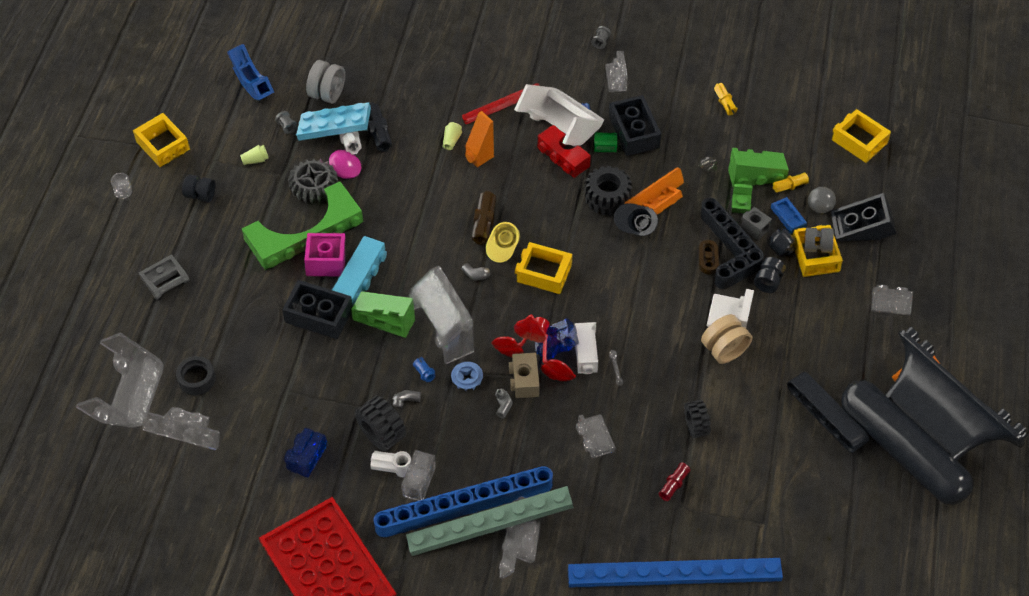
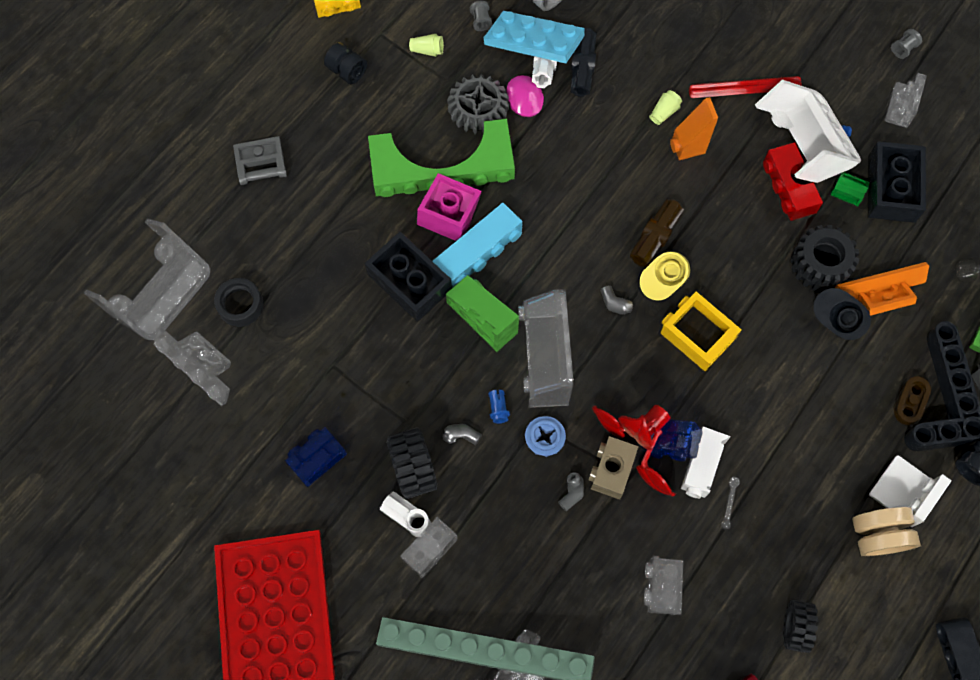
camera: 25 degrees right, 15 degrees up
clear wheel [111,173,133,198] -> none
blue beam [374,466,553,537] -> none

